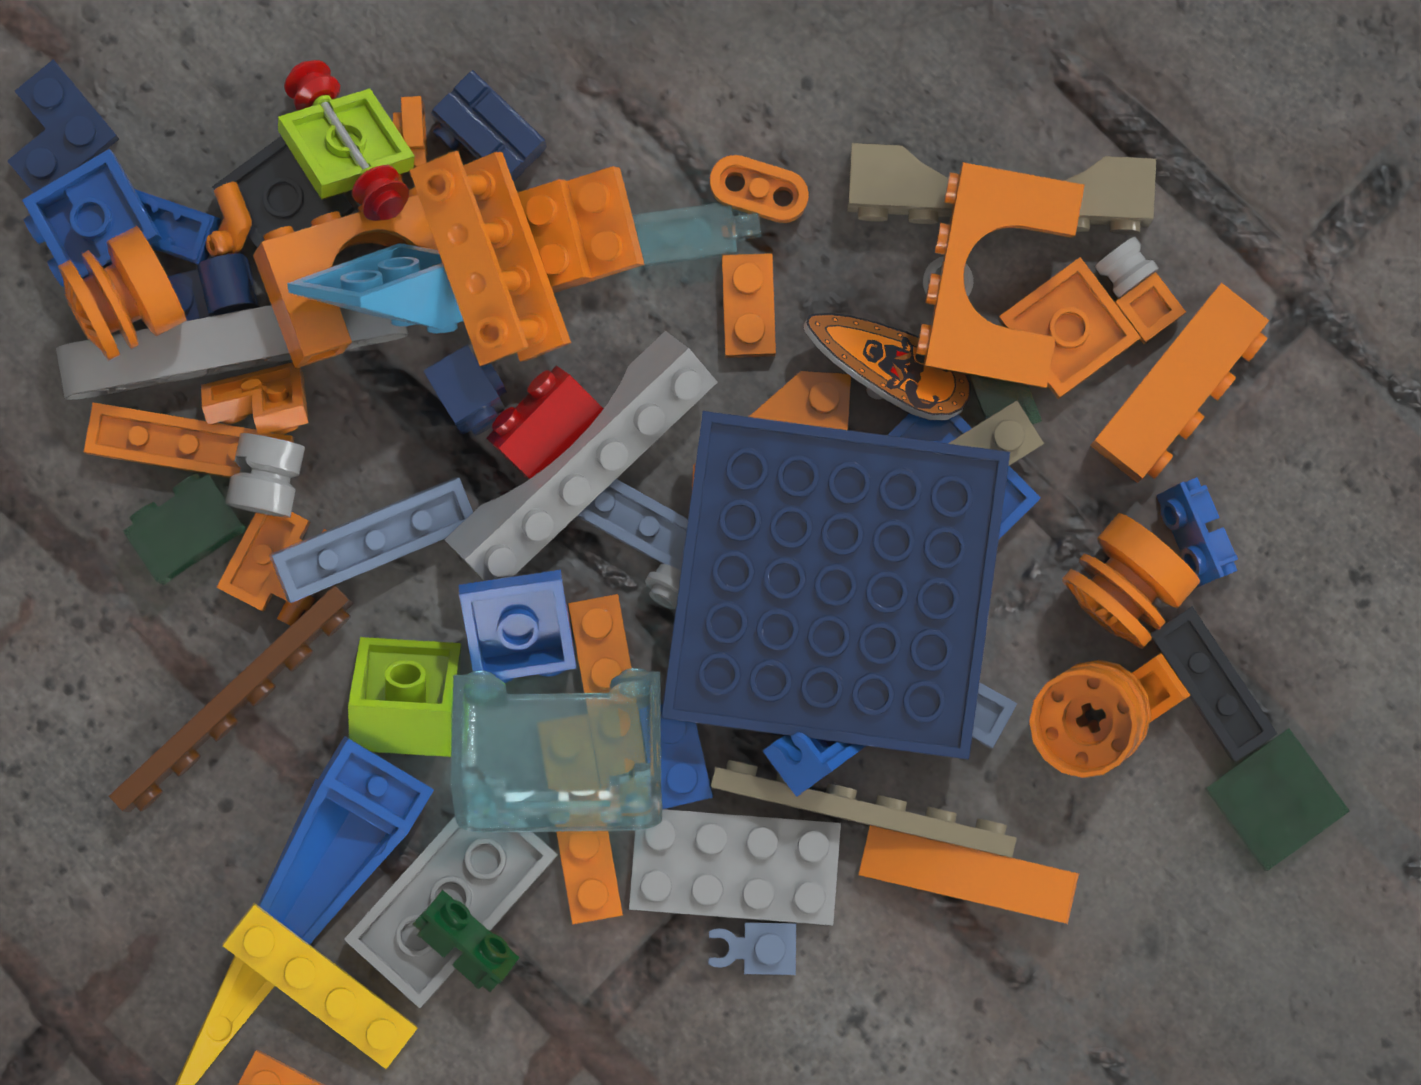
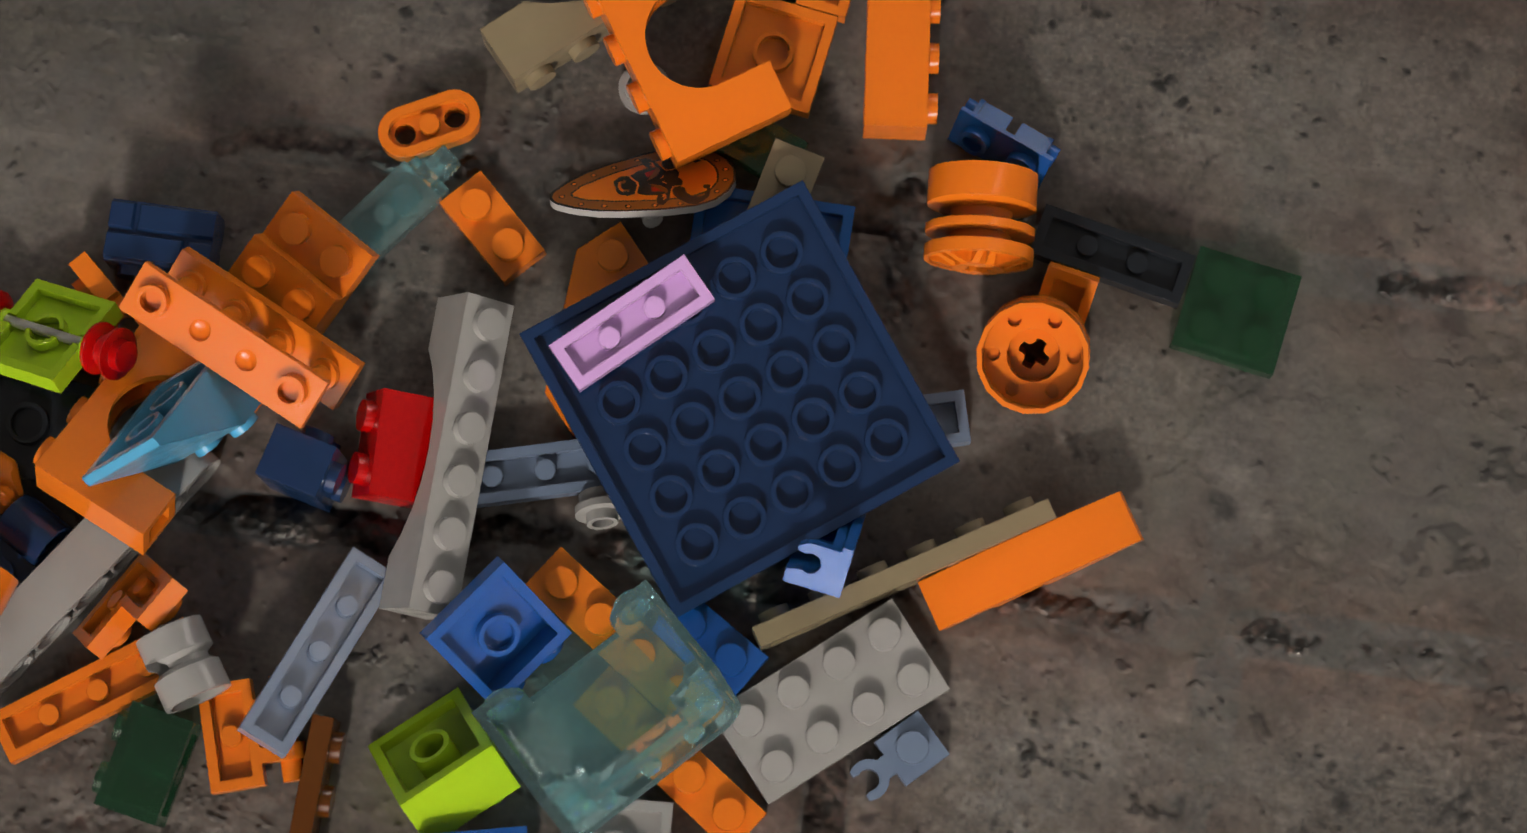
camera: 40 degrees left, 5 degrees down
none -> lavender plate [549,255,715,392]

